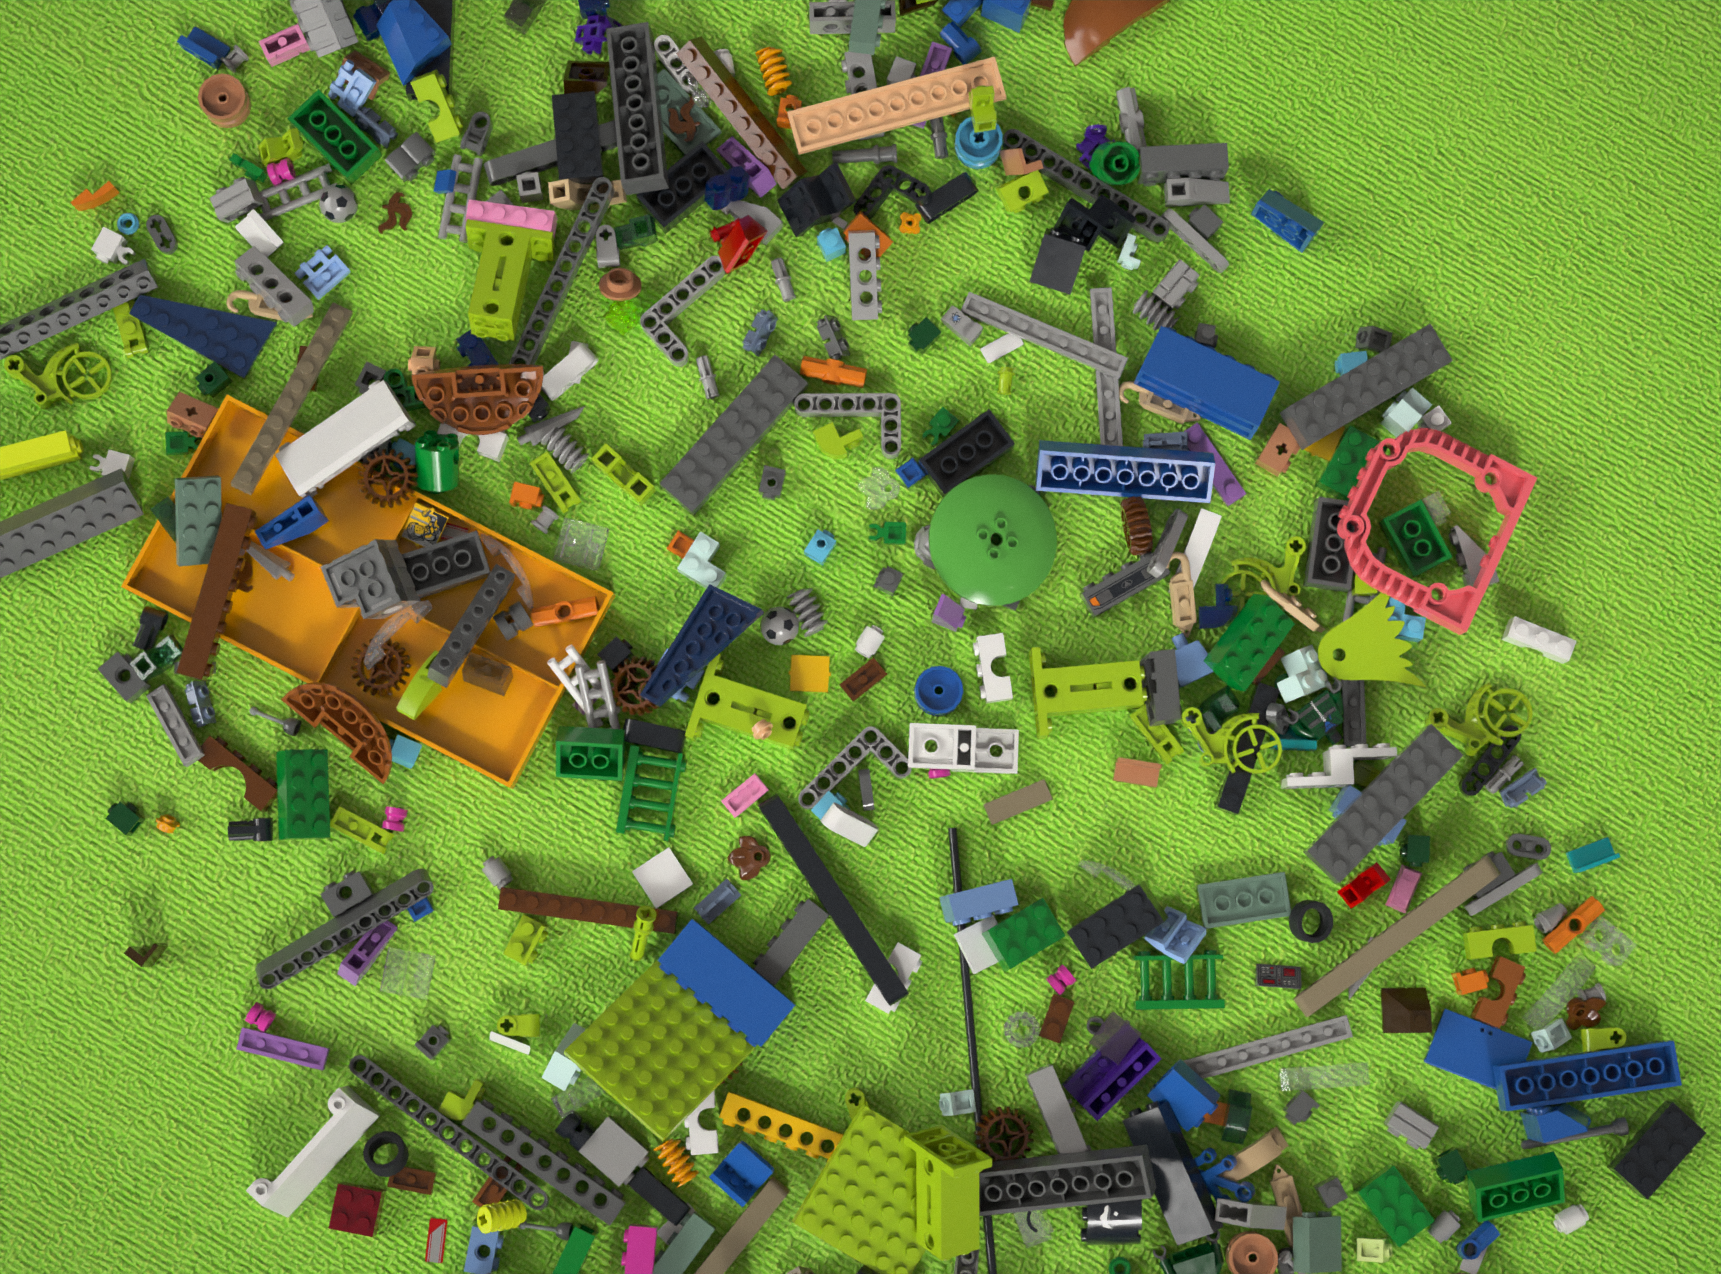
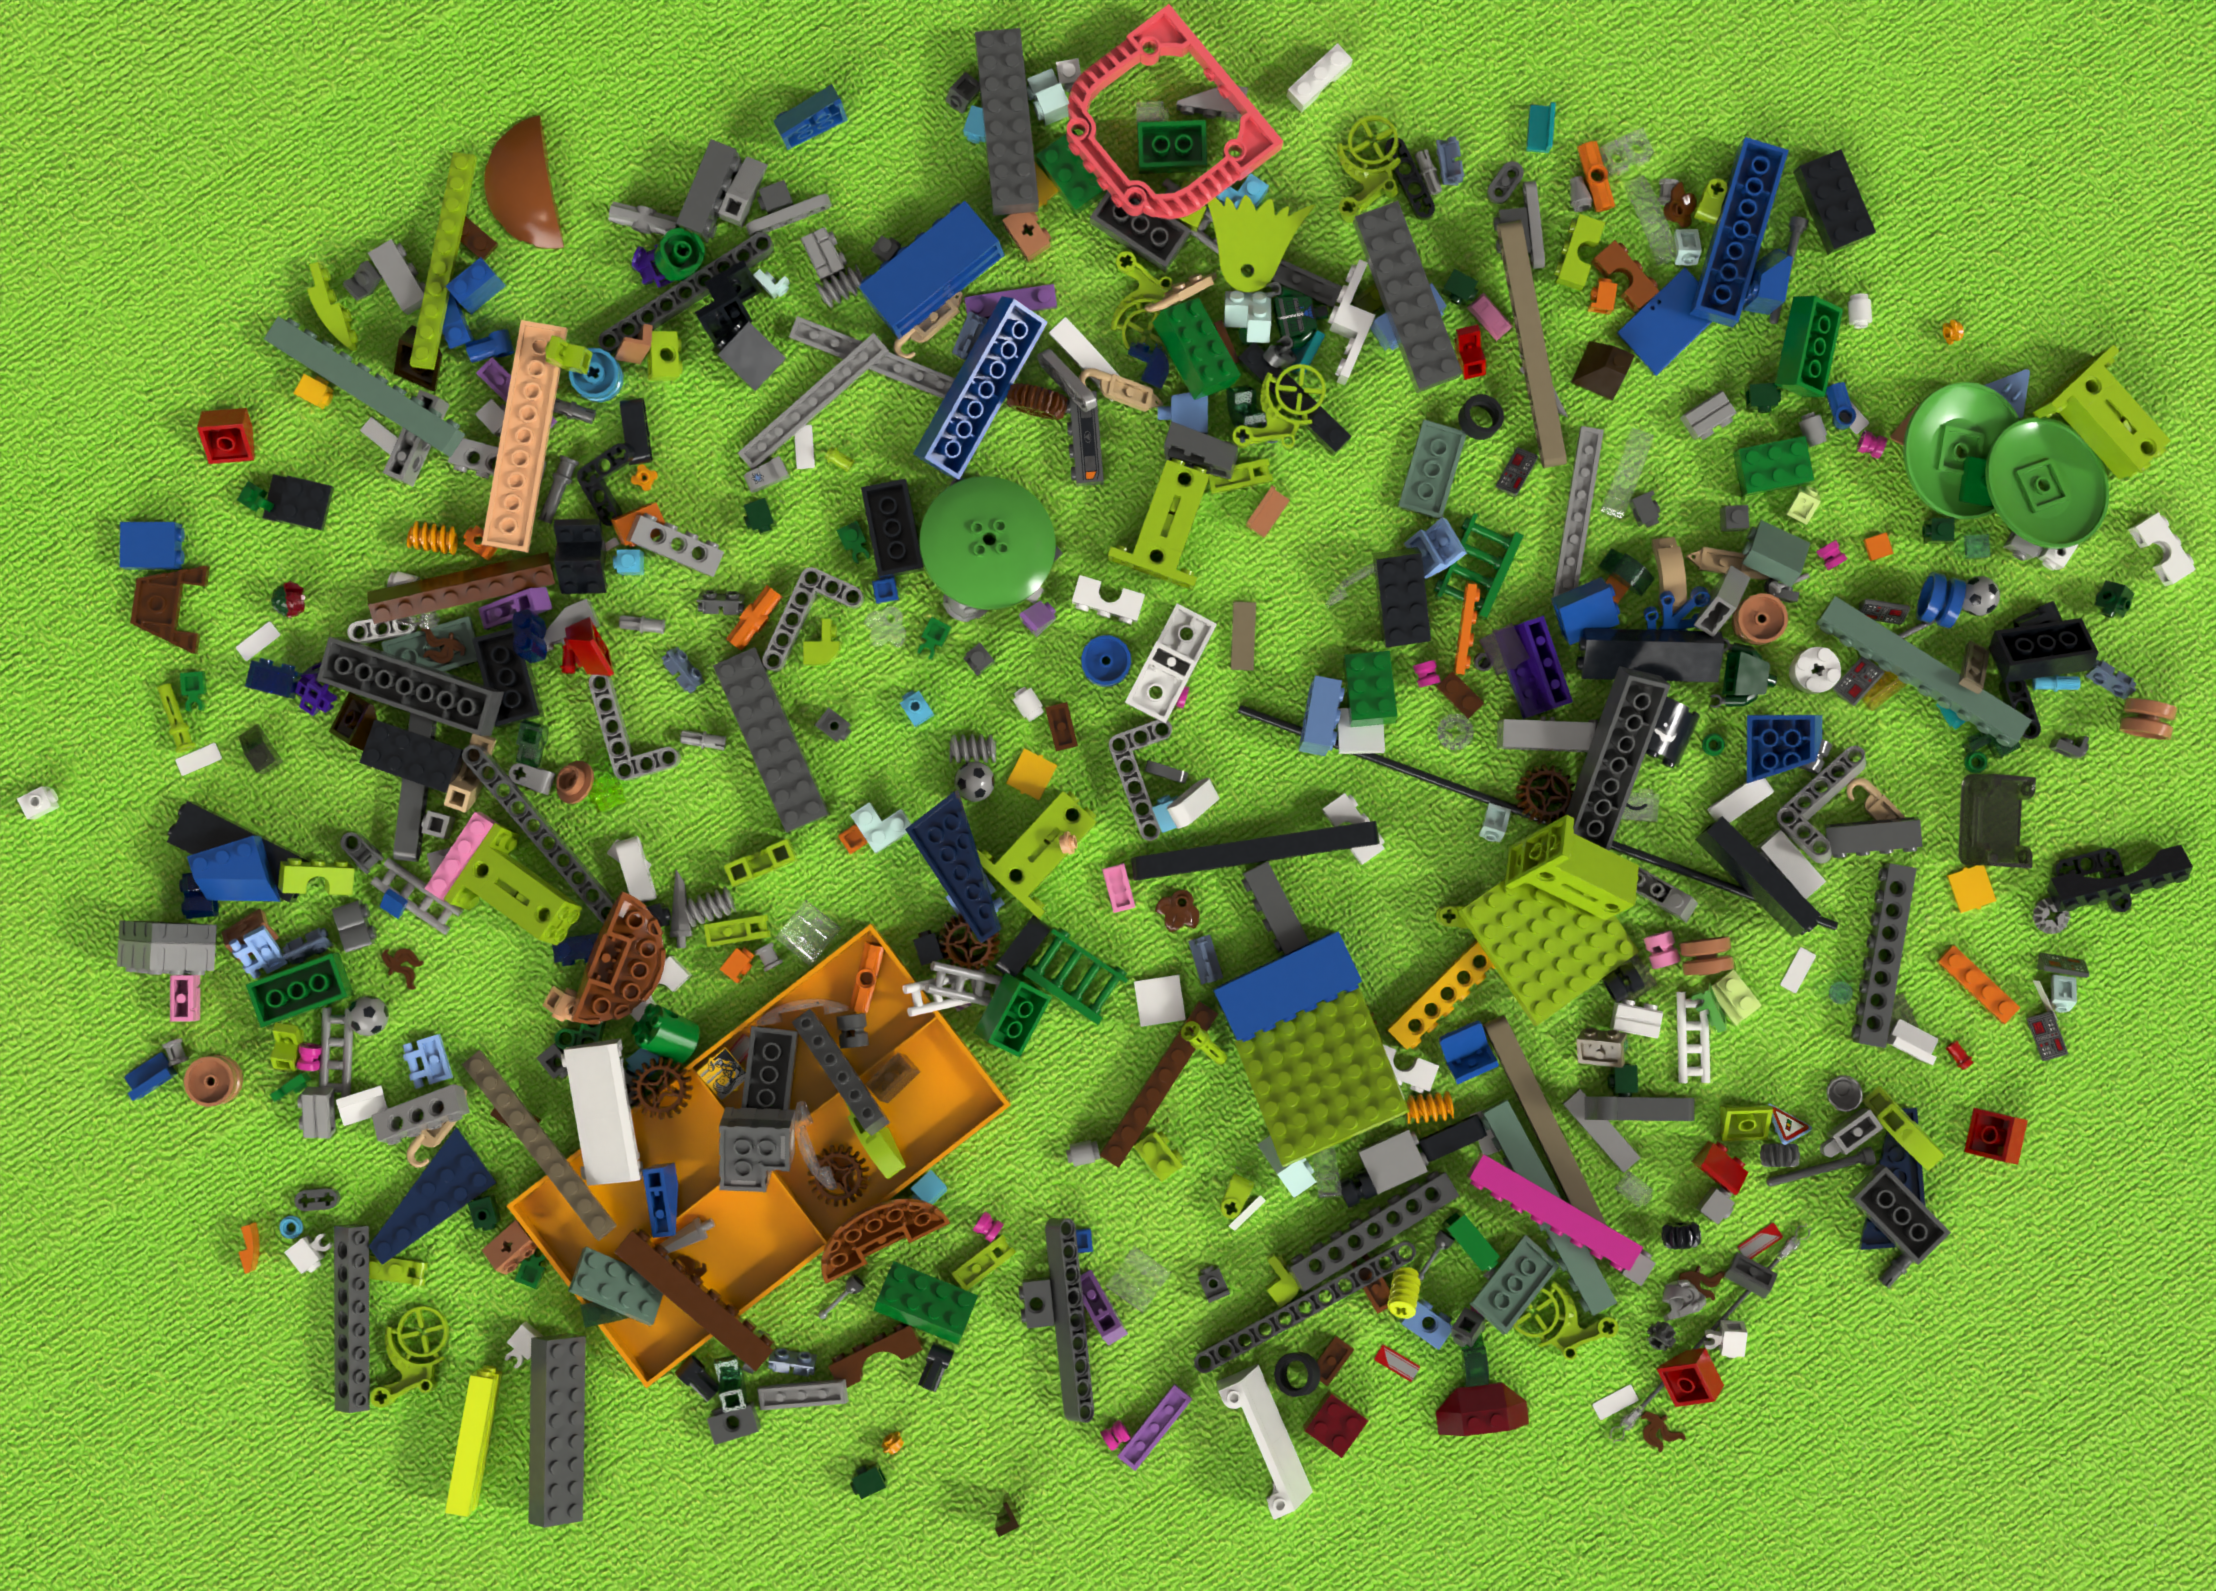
camera: 65 degrees left, 5 degrees up
none -> orange plate [1454,581,1480,675]

